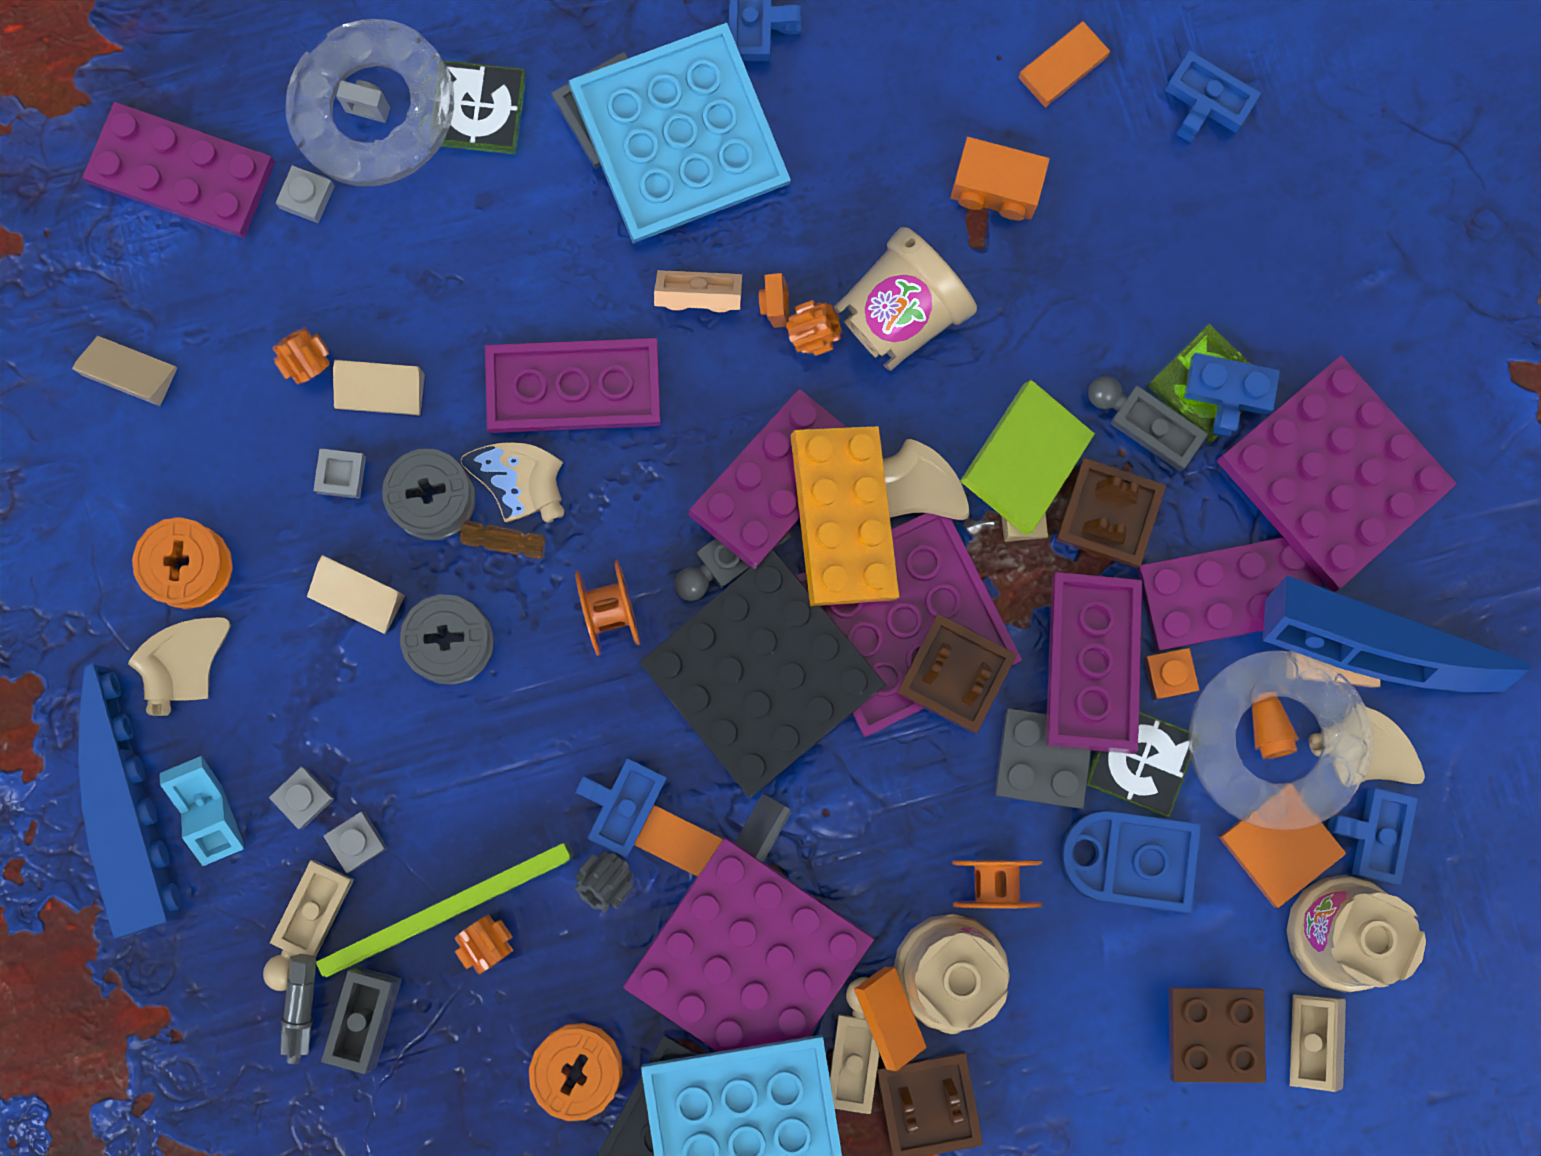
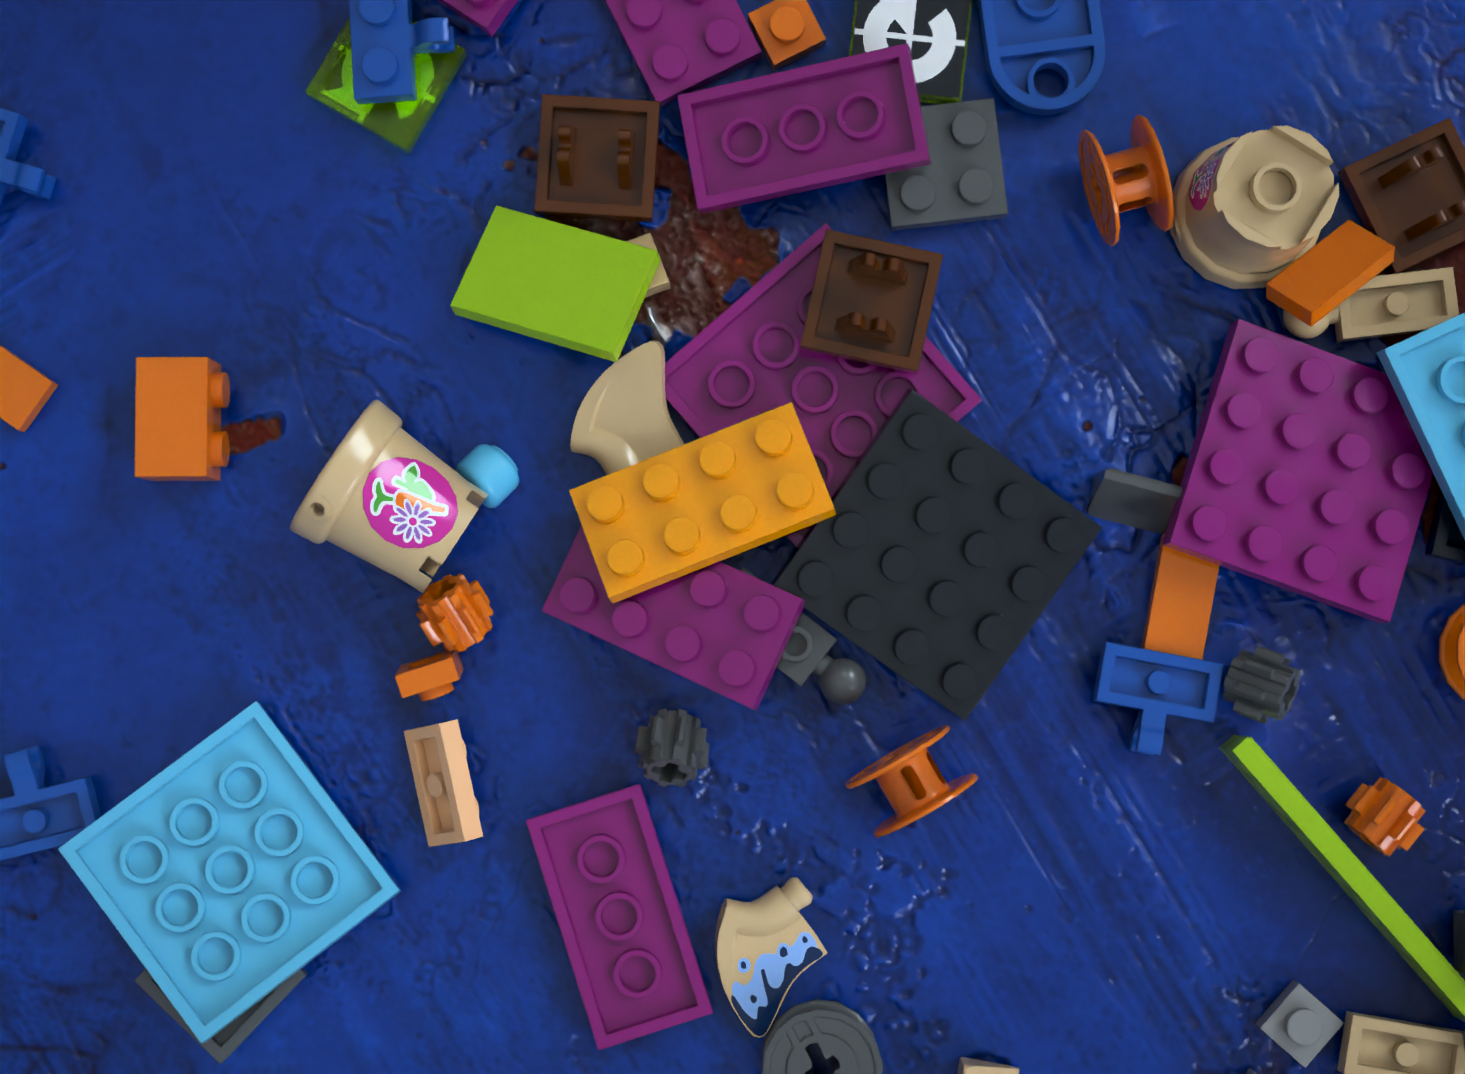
camera: 100 degrees left, 5 degrees up
dark grey piece [399,594,494,685] -> none
clear orange axle [460,520,546,559] -> none
dark grey plate [1088,375,1208,472] -> none
none -> medium azure piece [455,444,520,508]
none -> dark grey gear [635,708,710,787]

